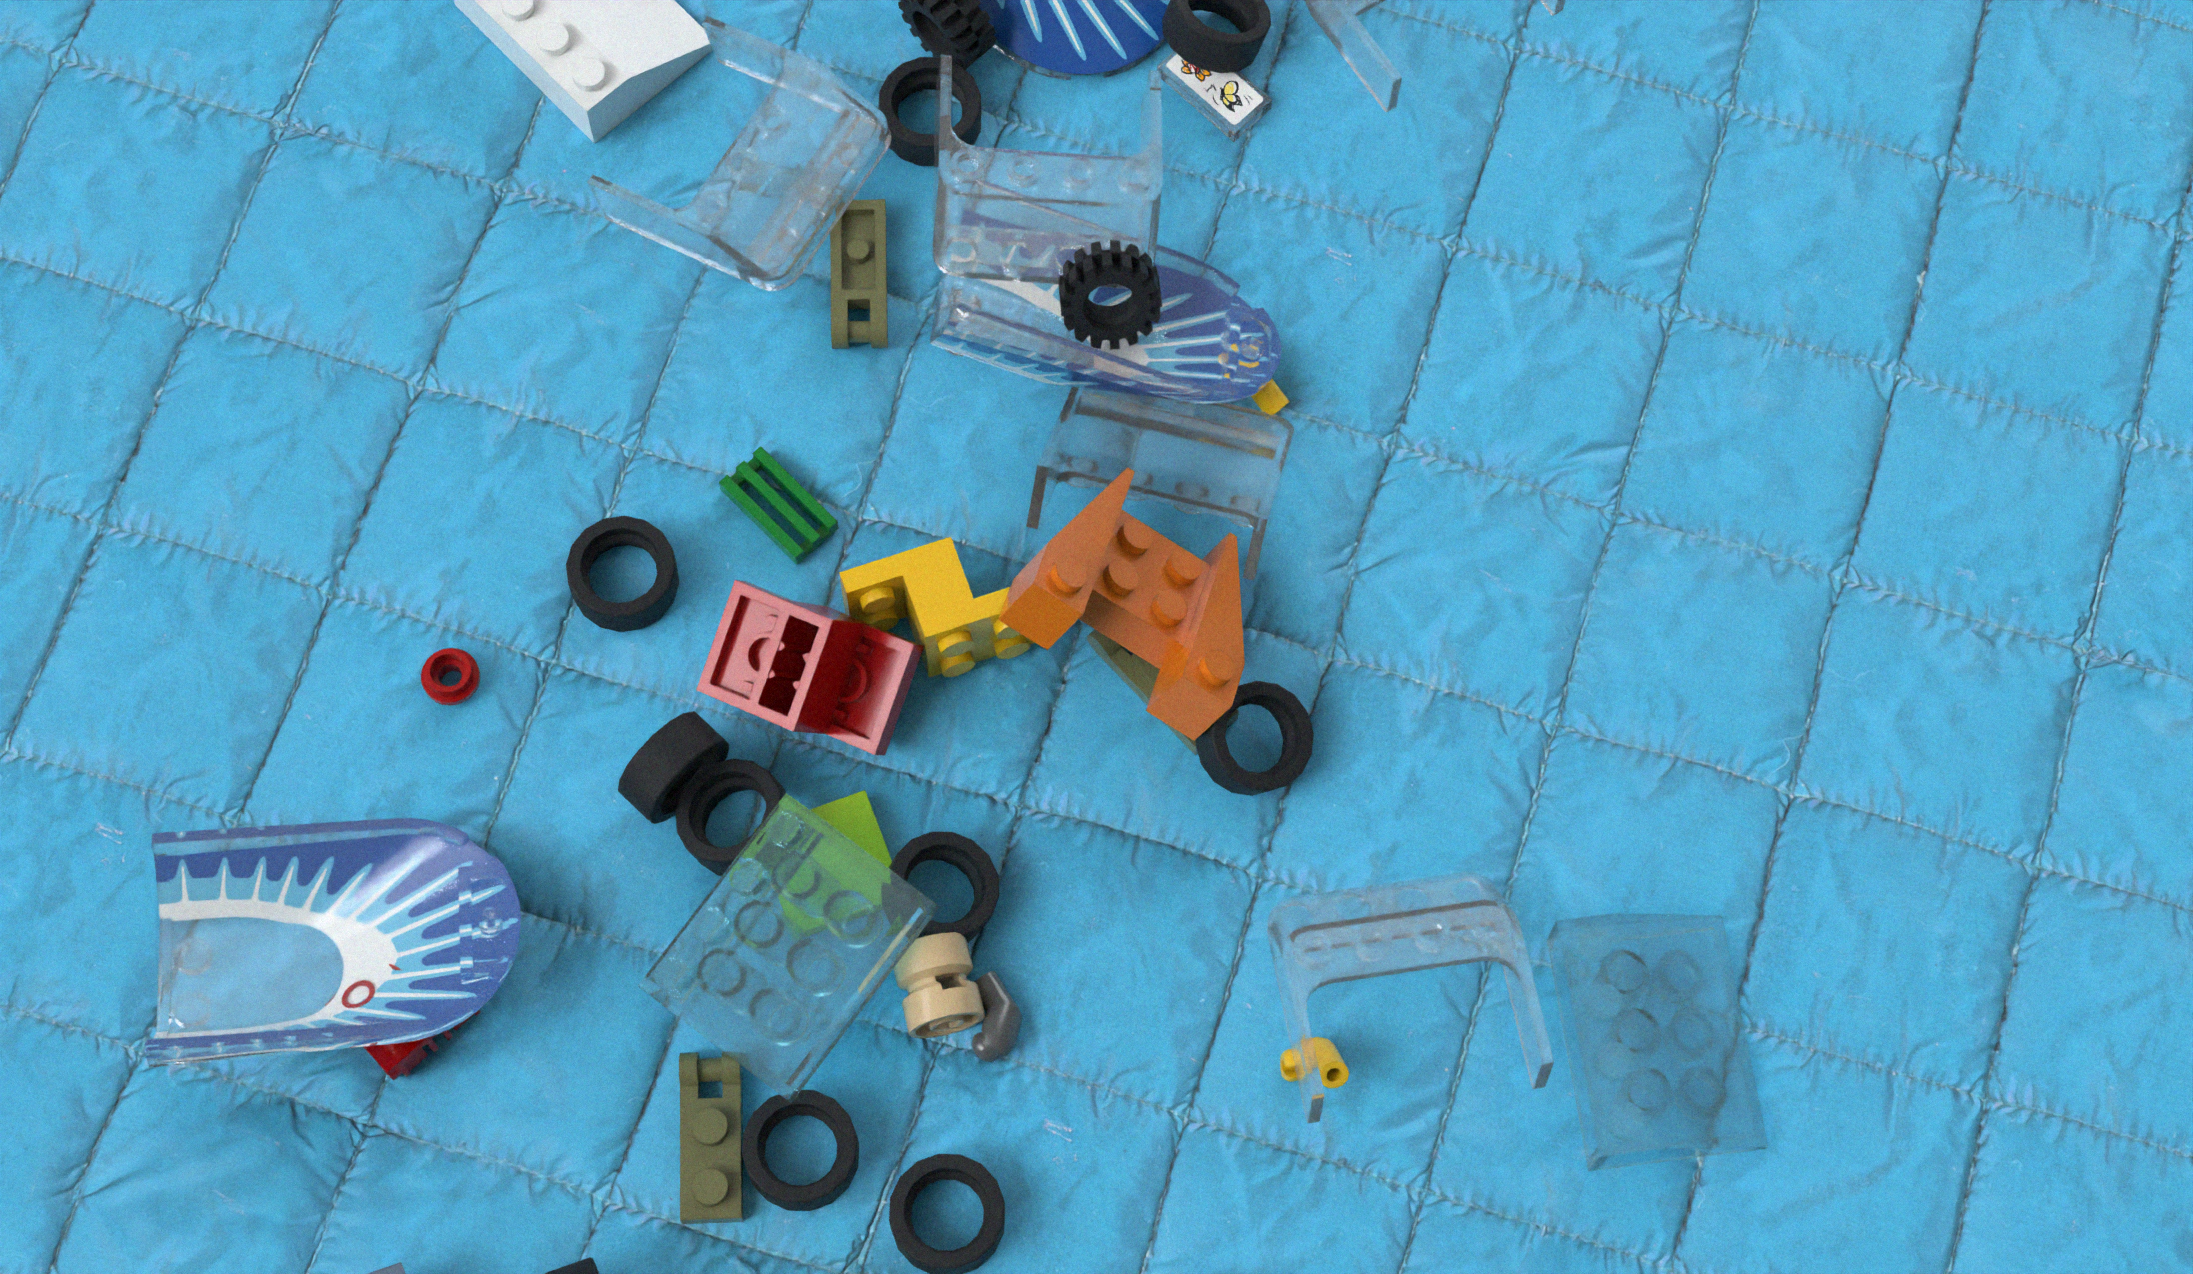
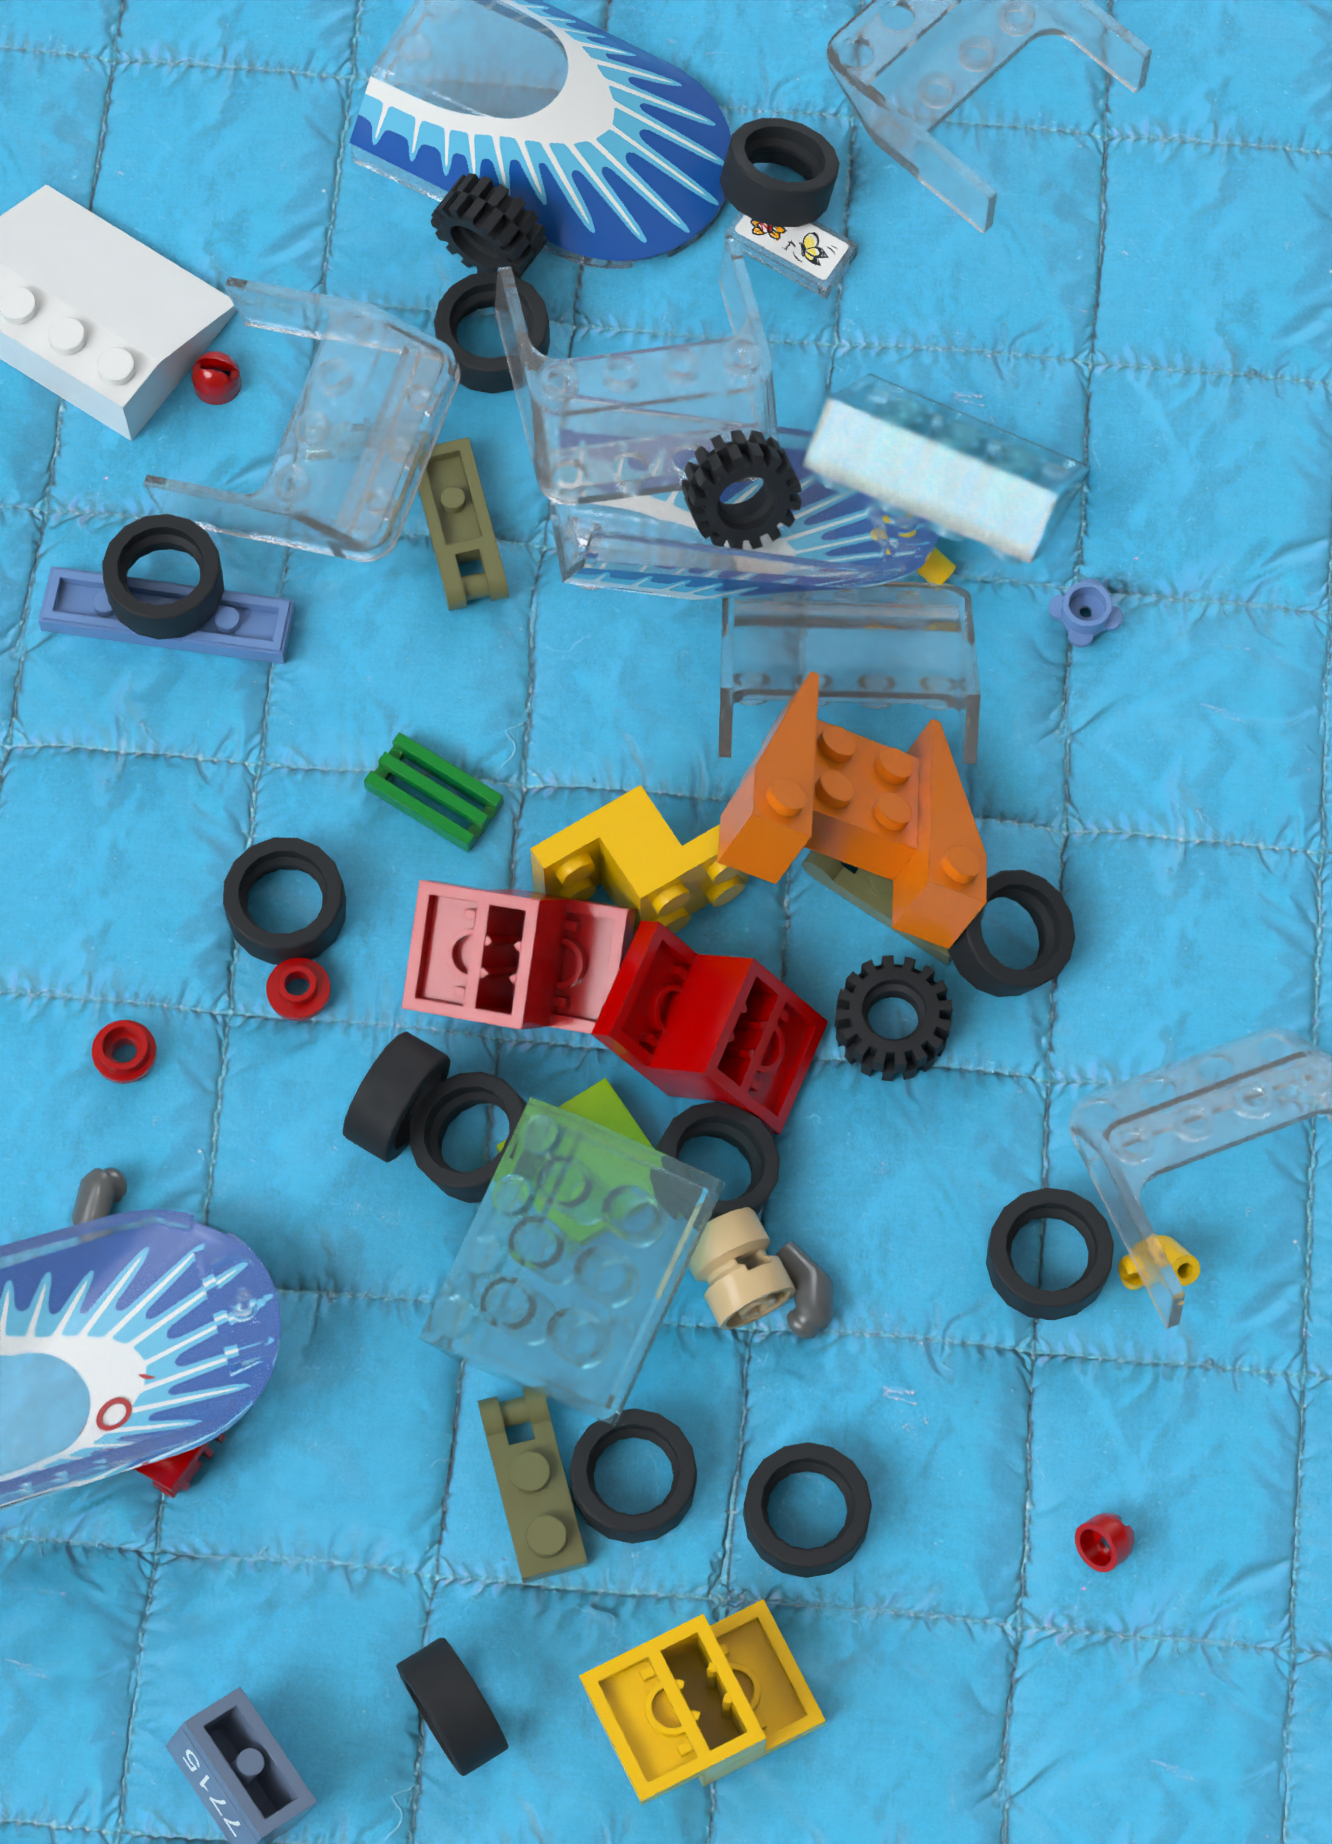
camera: 10 degrees left, 0 degrees up
none -> medium blue tile [38,566,296,664]
none -> dark grey arm [71,1167,127,1236]
none -> black tyre [102,514,224,640]
none -> red hinge [191,351,241,405]
none -> red plate [266,958,331,1021]
none -> red bracket [591,920,828,1135]
none -> clear light blue slope [802,373,1091,566]
none -> black tyre [834,955,953,1081]
none -> black tyre [986,1188,1114,1320]
none -> medium blue plate [1049,578,1123,648]

